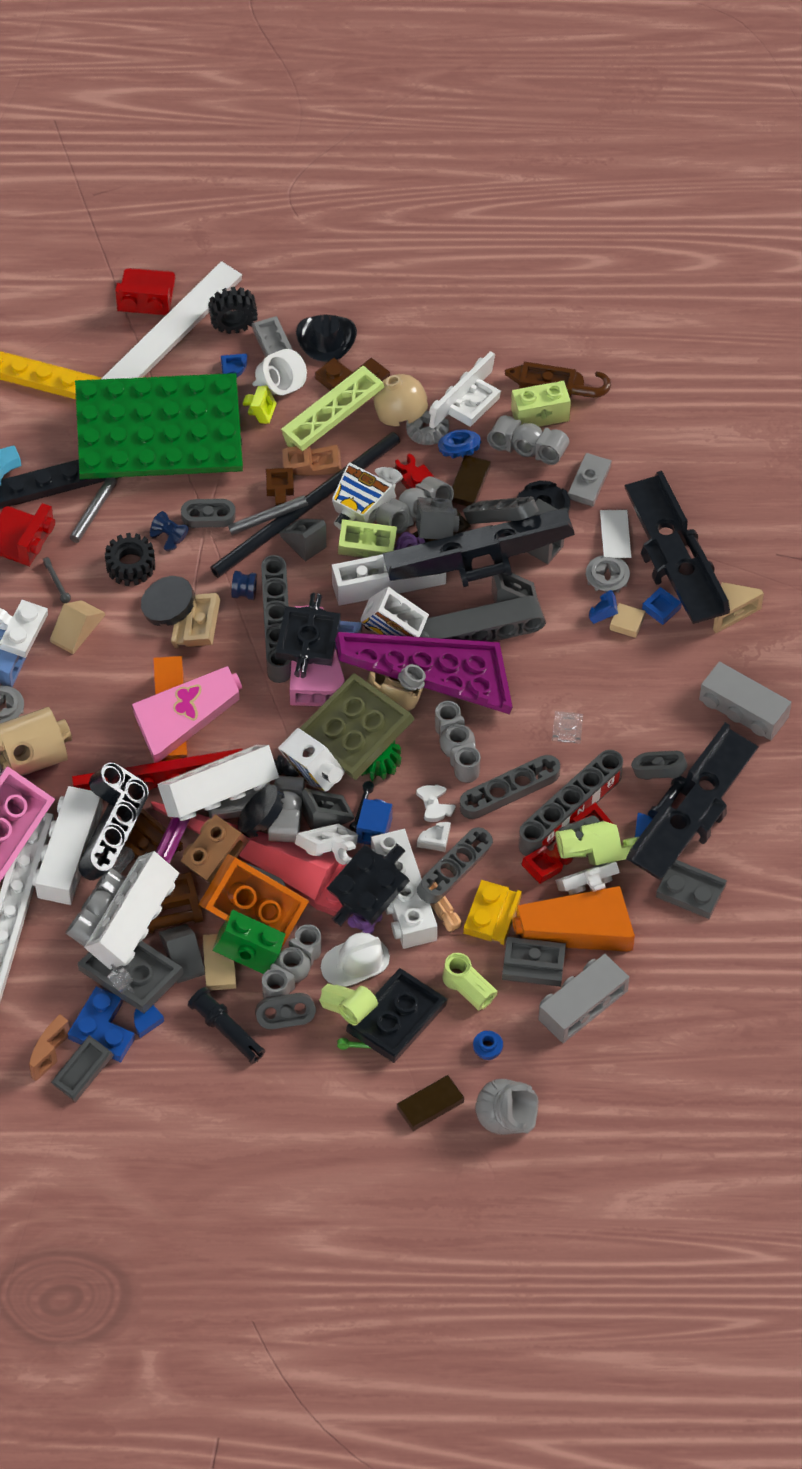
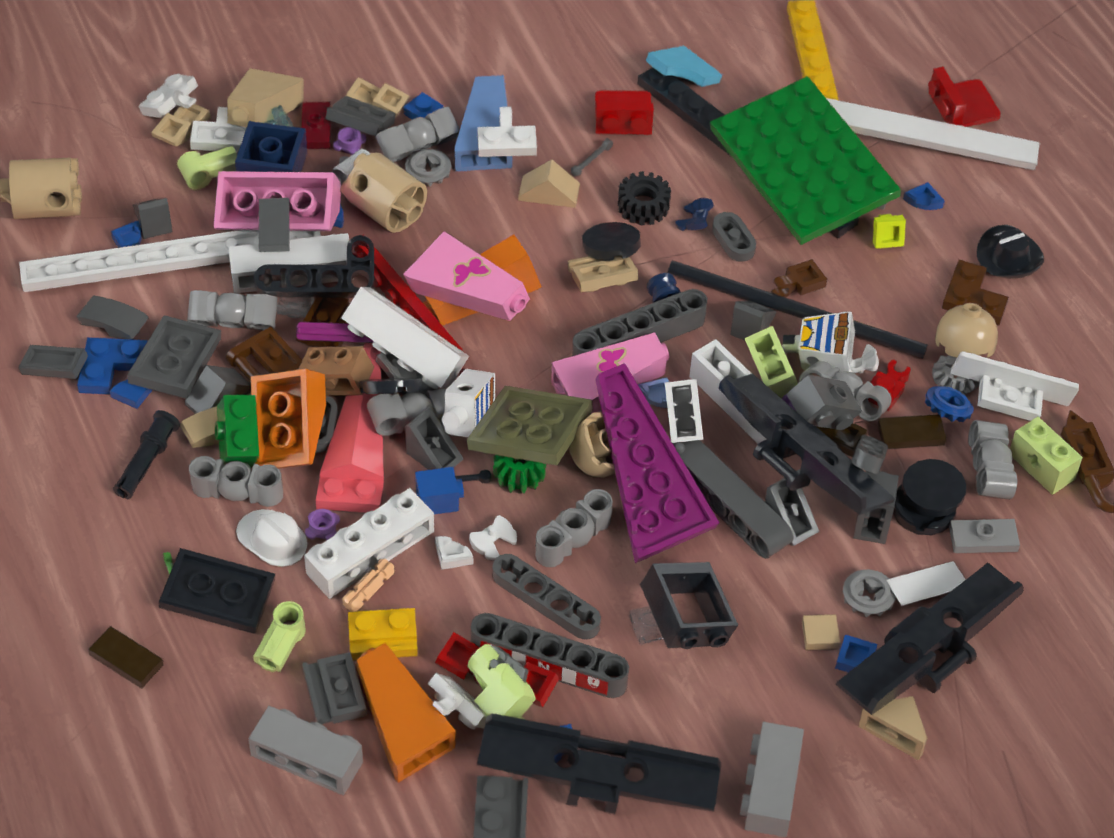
camera: 65 degrees right, 5 degrees down
nougat slope [29,1014,70,1081] -> none
flat silver bar [70,478,117,543] -> none
white brick [84,851,179,969] -> none
clear plate [107,963,135,994] -> none
black tyre [208,287,258,334] -> none
flat silver bar [228,495,308,535] -> none
light grey plate [252,316,292,357] -> none
white piece [252,349,307,396] -> none
dark grey plate [255,993,316,1029] -> none
black plate [276,593,341,678] -> none
yellowish green fence [281,366,385,451] -> none
nougat slope [282,445,341,476] -> none
white plate [295,824,358,865] -> none
yellowish green piece [319,983,378,1026] -> none
black plate [327,843,410,927] -> none
light grey plate [398,664,426,691] -> none
dark grey beam [417,827,493,904] -> none
blue plate [473,1031,503,1060] -> none
light grey hair [475,1079,539,1135] -> none
blue tile [589,590,618,624] -> none
dark grey plate [631,751,688,780] -> none
none -> dark grey slope [76,295,148,340]
none -> dark grey tile [259,198,290,252]
none -> black window [640,562,738,649]
none -> black tile [901,459,966,517]

